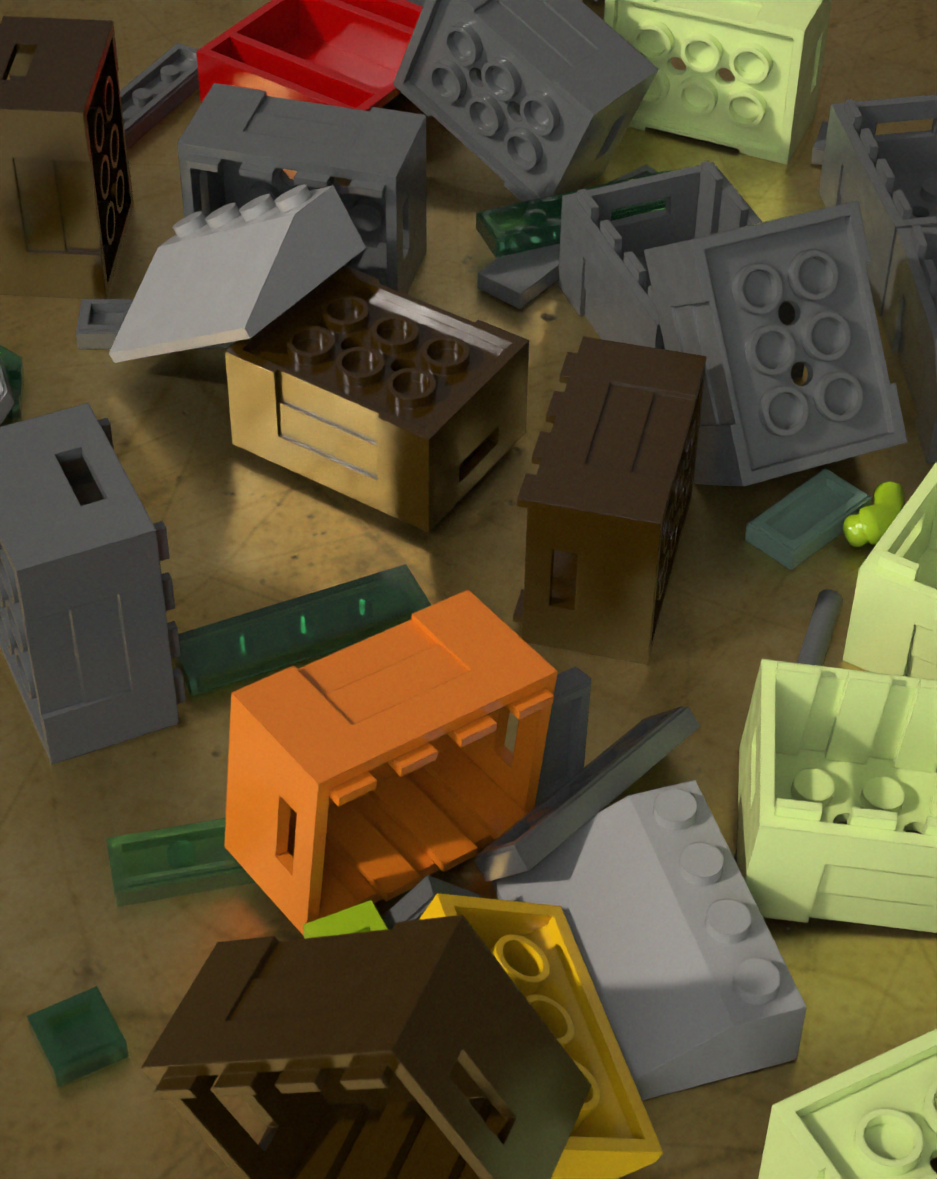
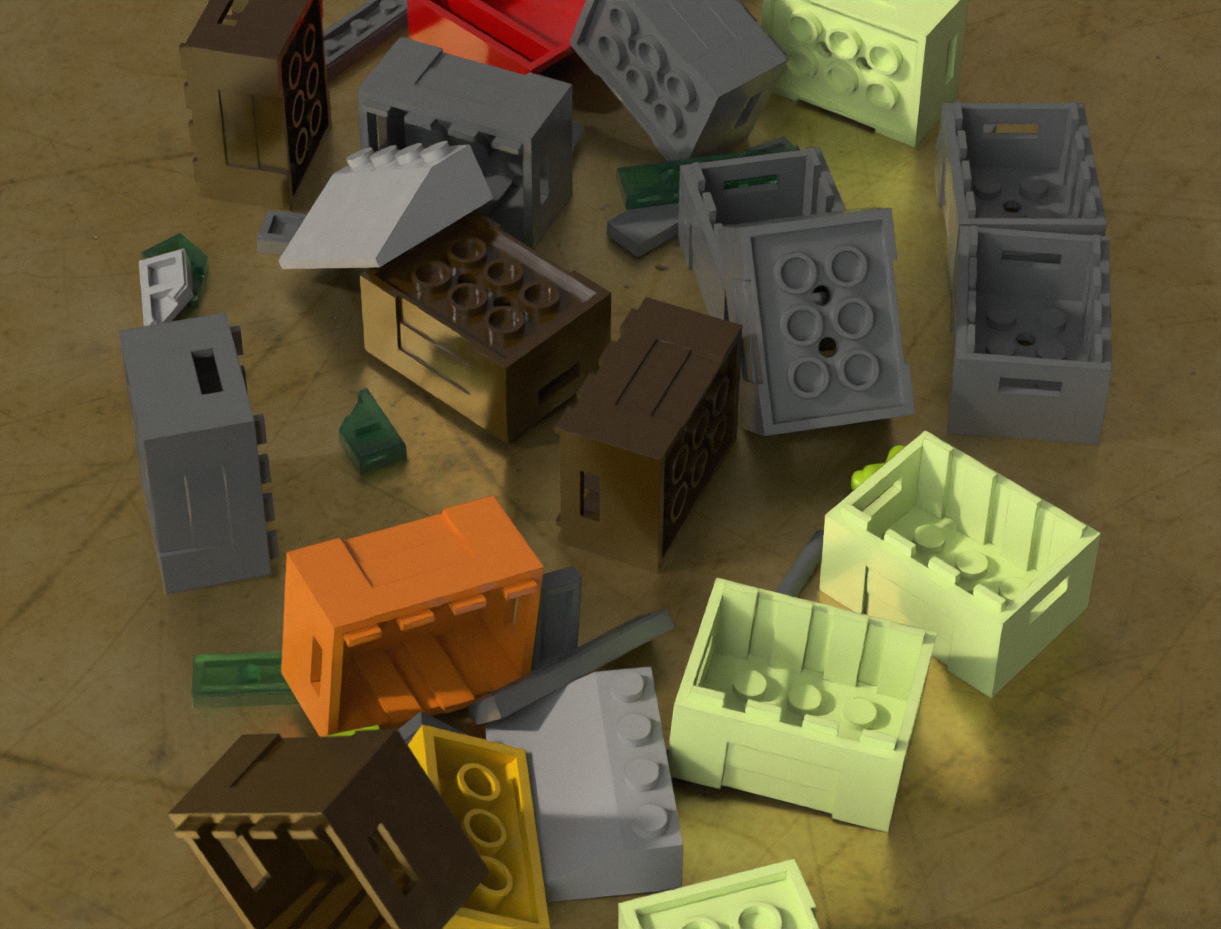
camera: 10 degrees right, 0 degrees up
clear green tile [27,986,129,1087] -> none
clear green tile [172,564,431,696] -> none
sand green tile [745,468,872,571] -> none
none -> clear green tile [338,388,407,475]

